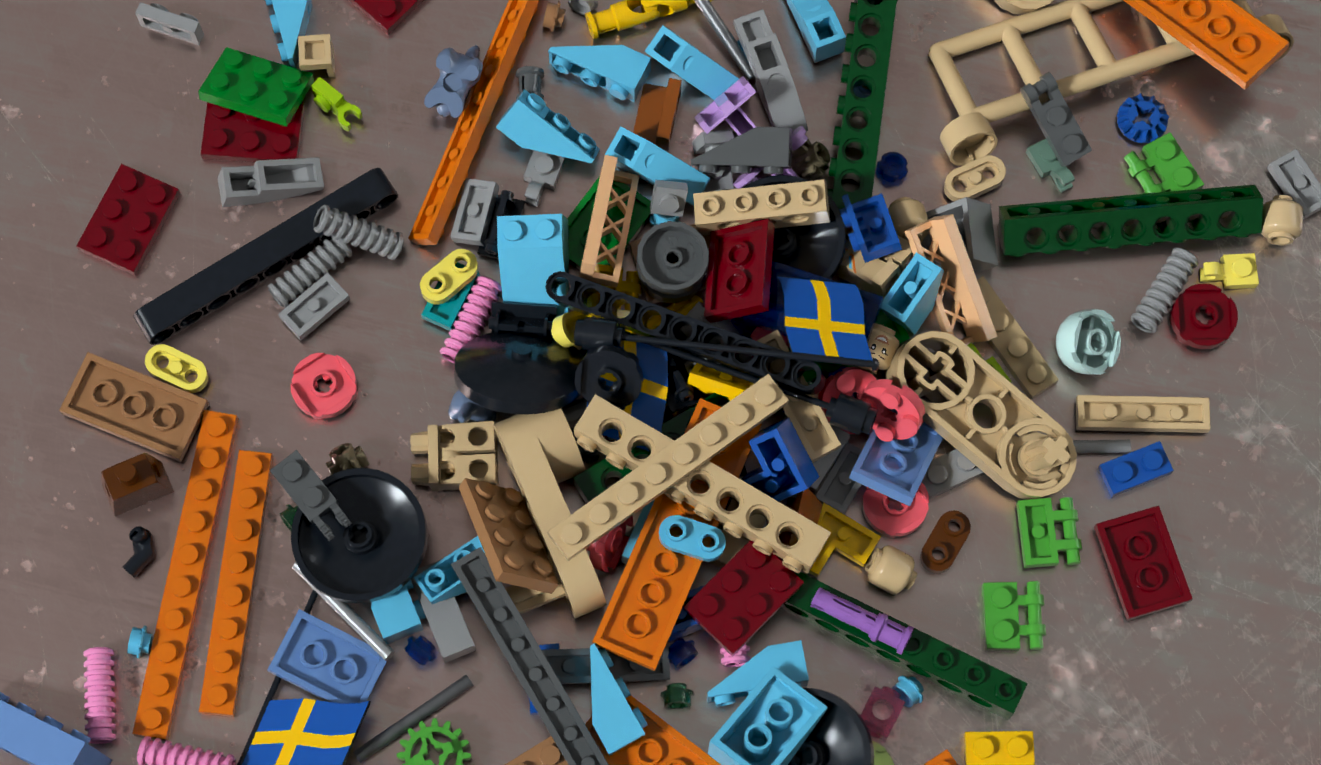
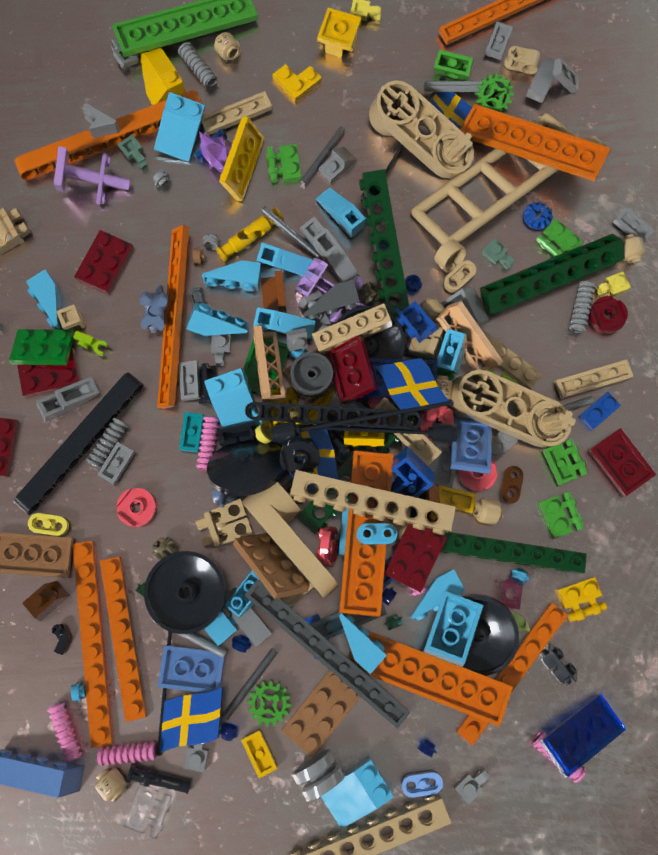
camera: 20 degrees left, 5 degrees up
dark grey hinge [270,450,352,541] -> none
light grey piece [313,205,404,260] -> none
light yellow plate [420,249,478,305] -> none
tan plate [547,374,789,561] -> none
medium lavender pin [810,587,914,655] -> none
coral plate [860,379,925,442] -> none
dark grey plate [1020,72,1092,167] -> none
light aqua cylinder [1056,309,1121,375] -> none

